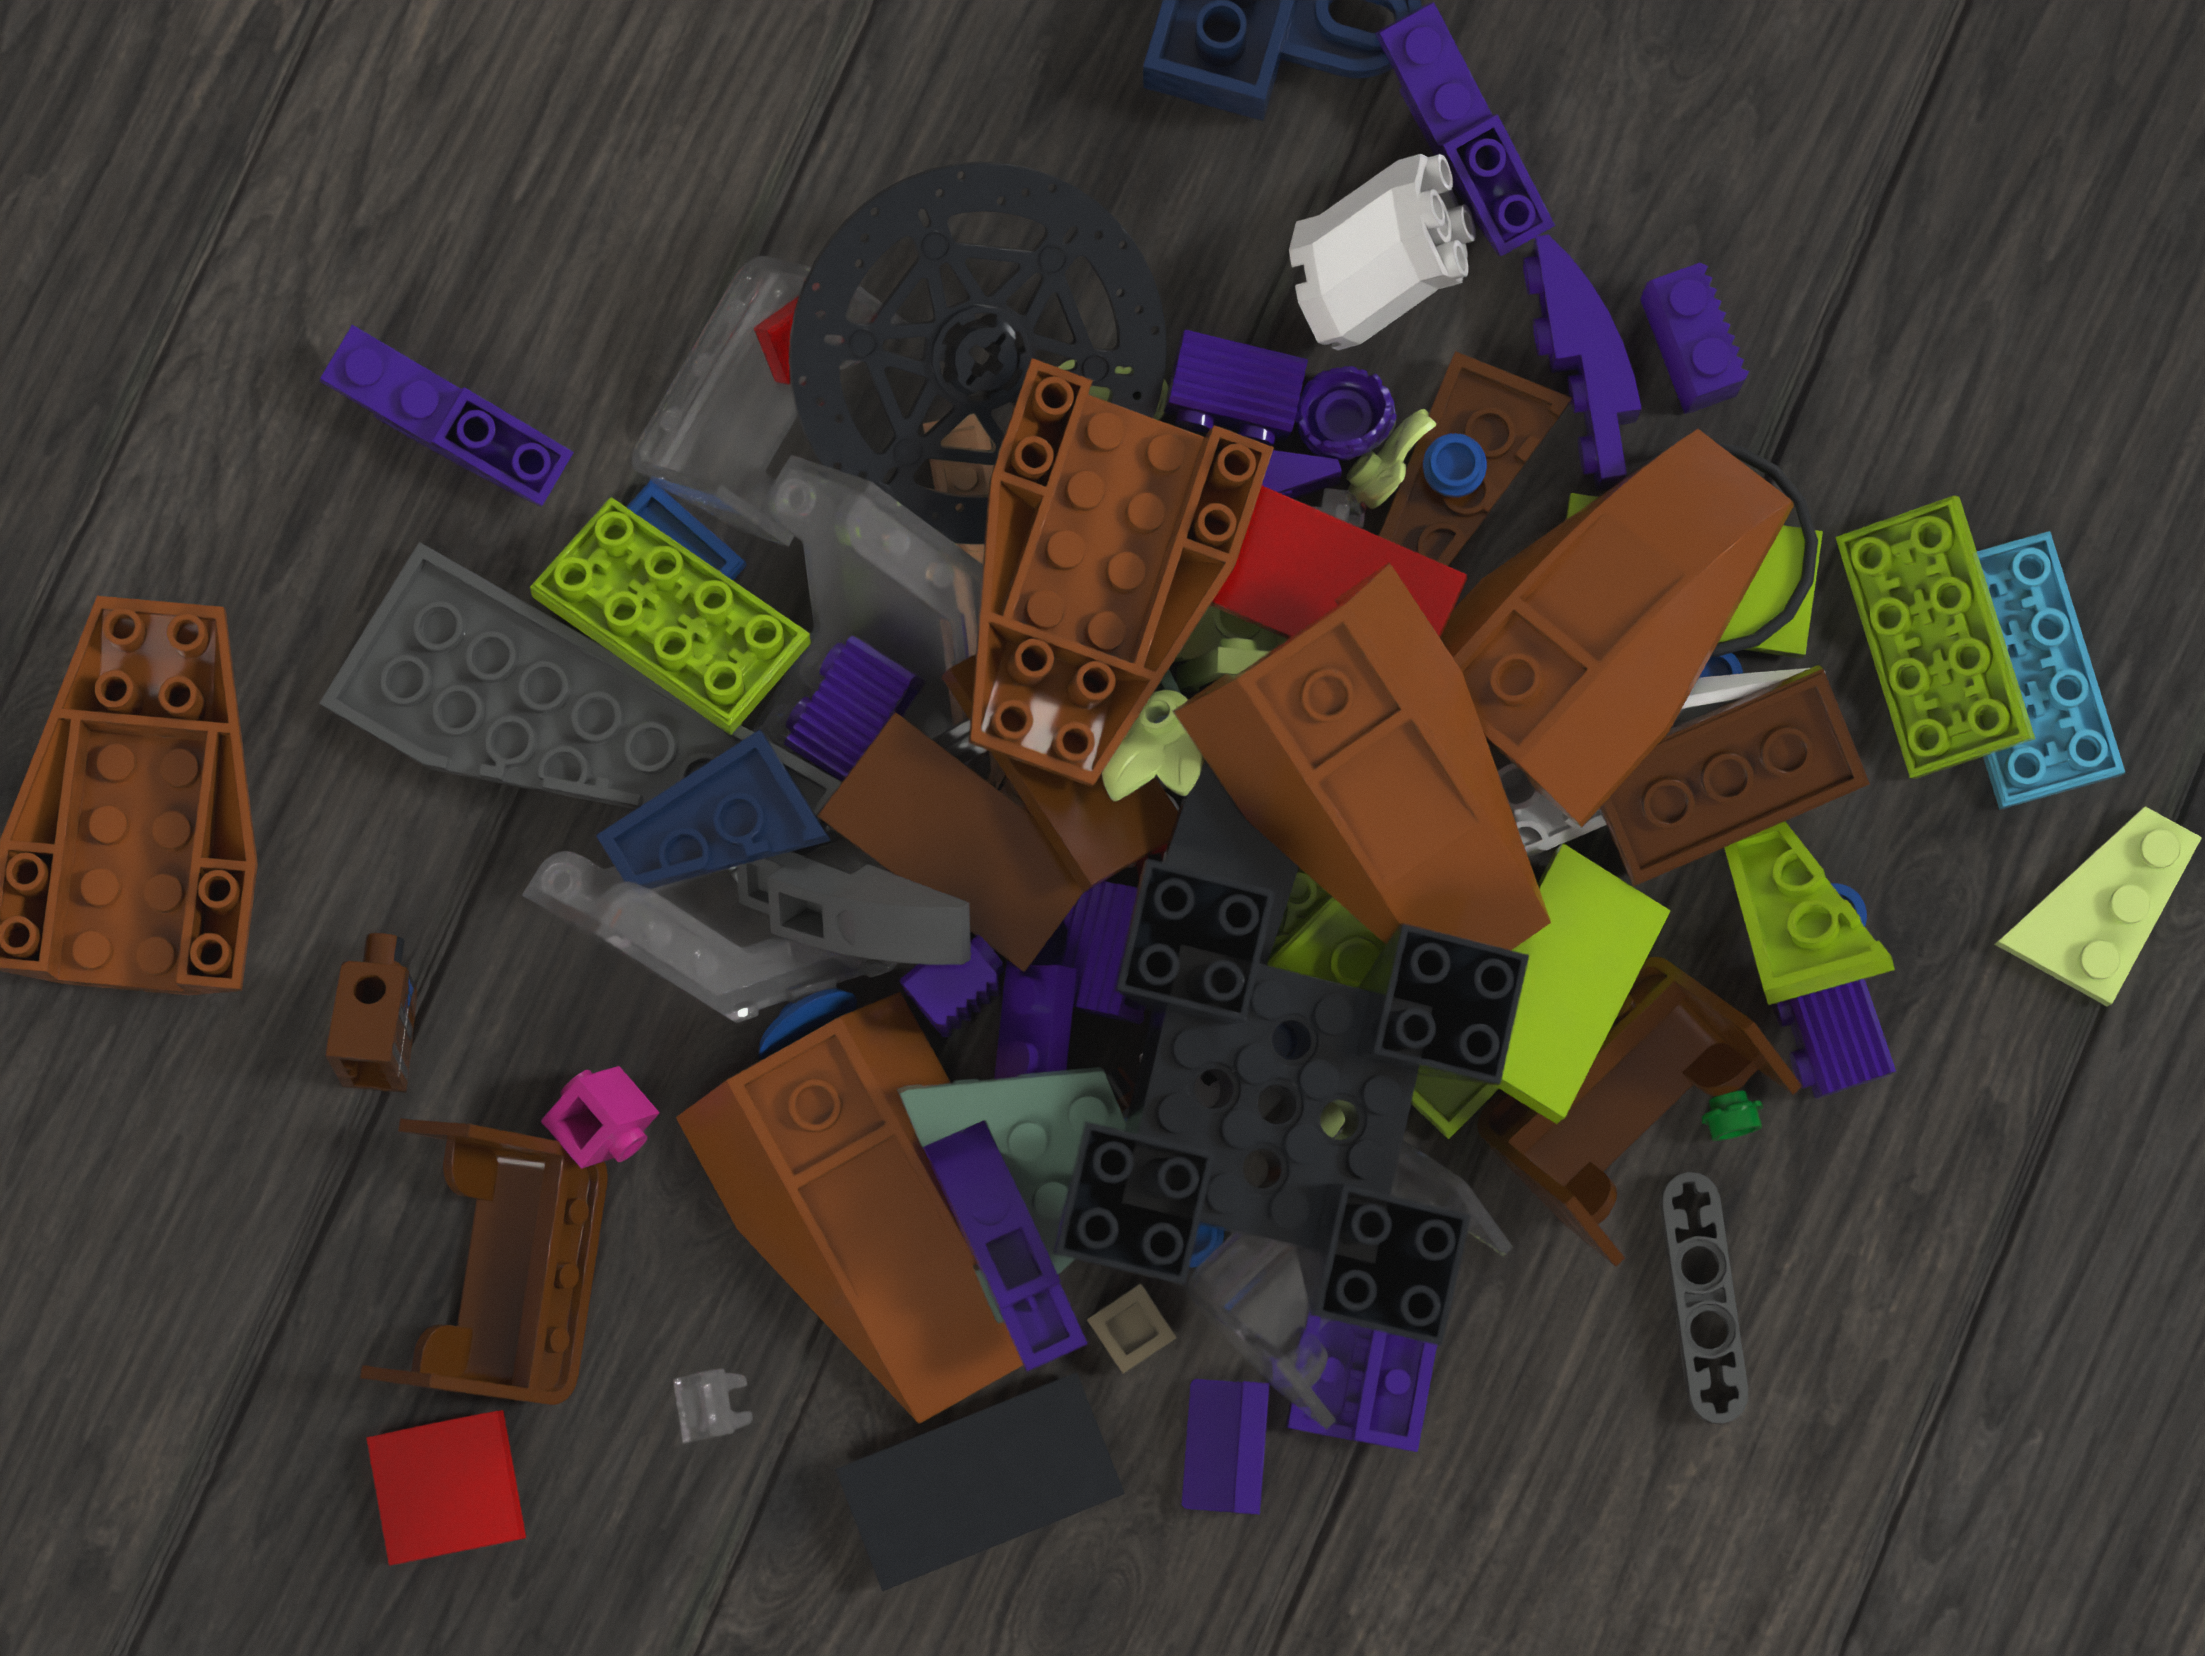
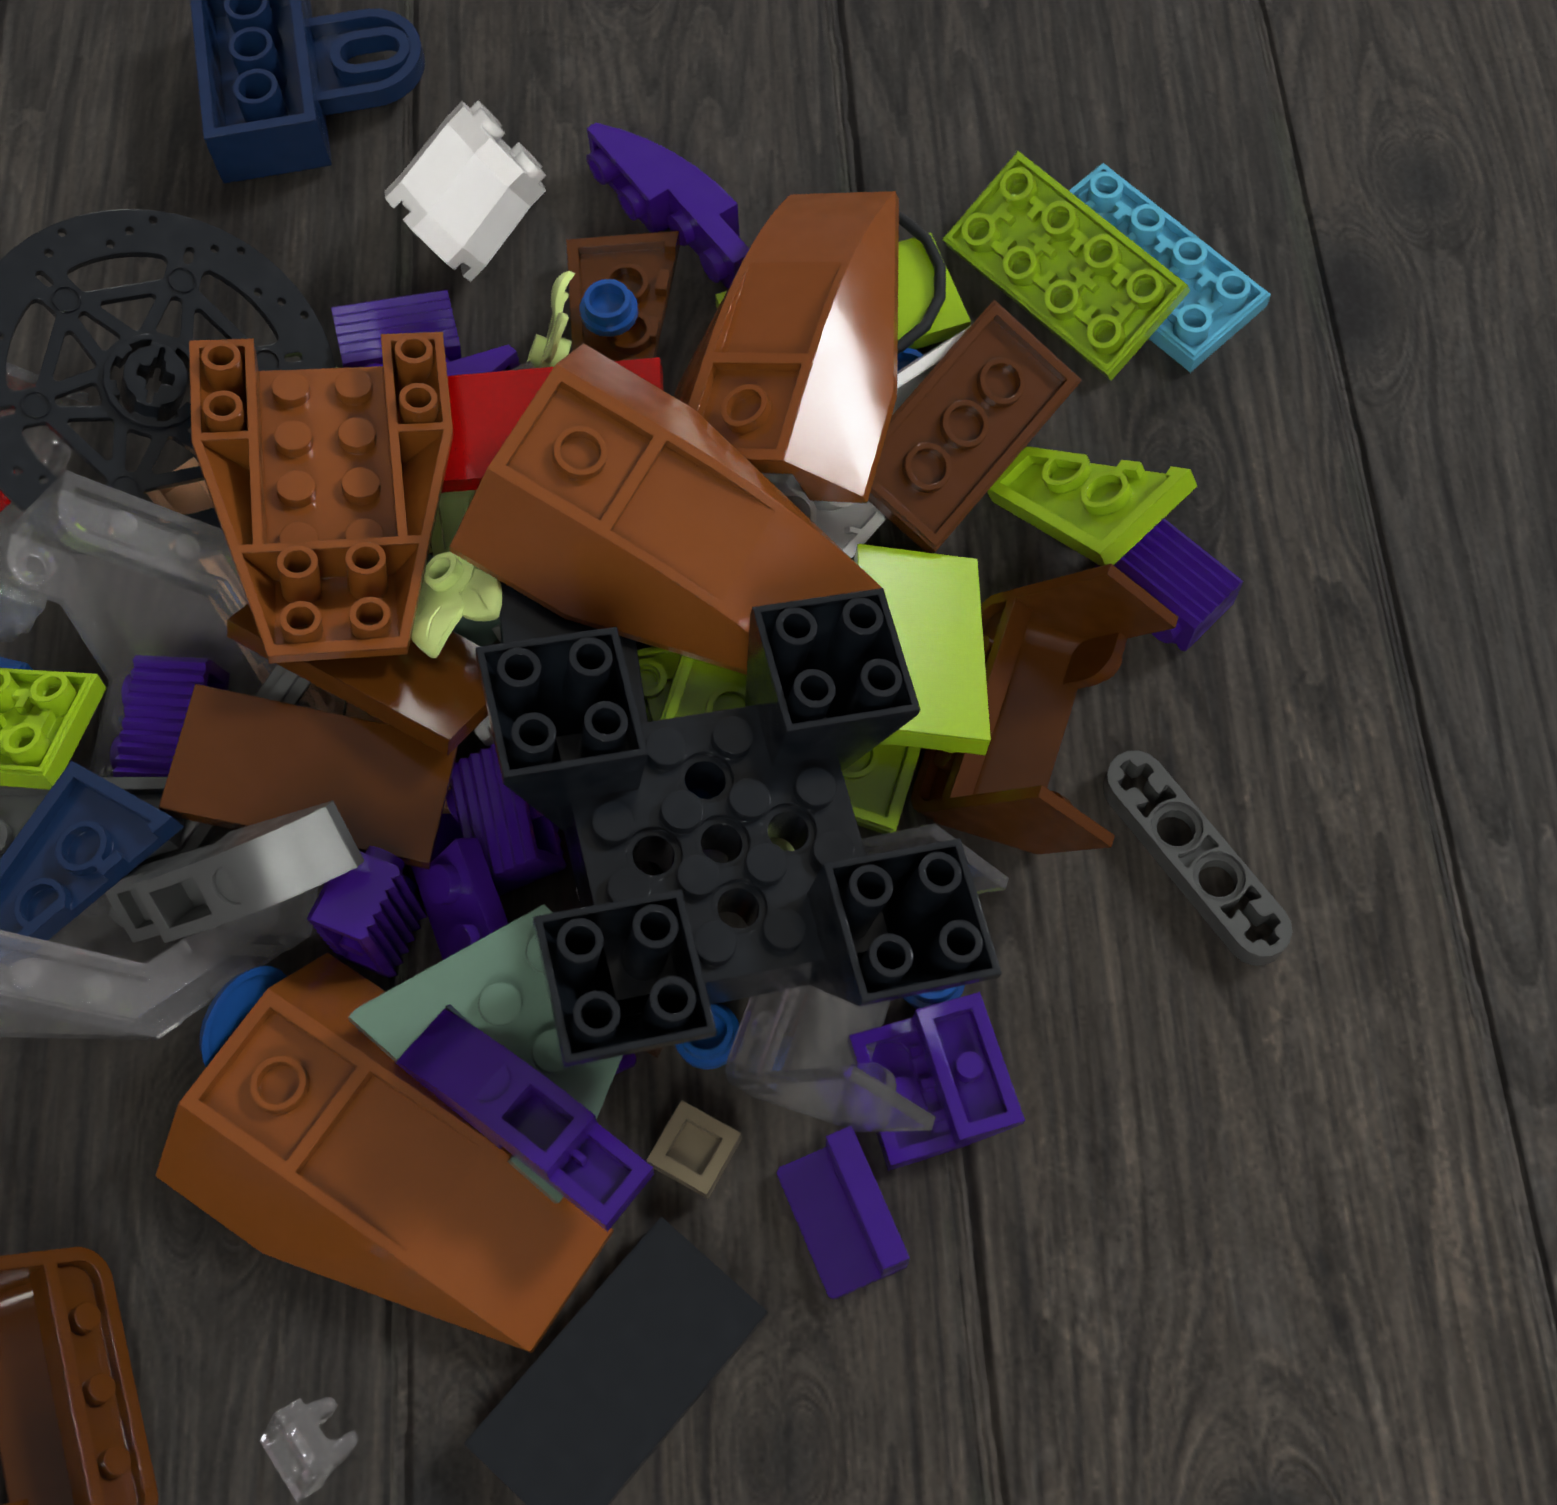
camera: 30 degrees left, 15 degrees down
dark pink brick [541,1066,660,1169] -> none
dark purple hair [1295,366,1397,461] -> none
dark purple slope [1375,2,1555,256] -> none
dark purple brick [1640,263,1749,414] -> none
green plate [1701,1091,1763,1141] -> none
yellowish green wing [1995,806,2202,1007] -> none

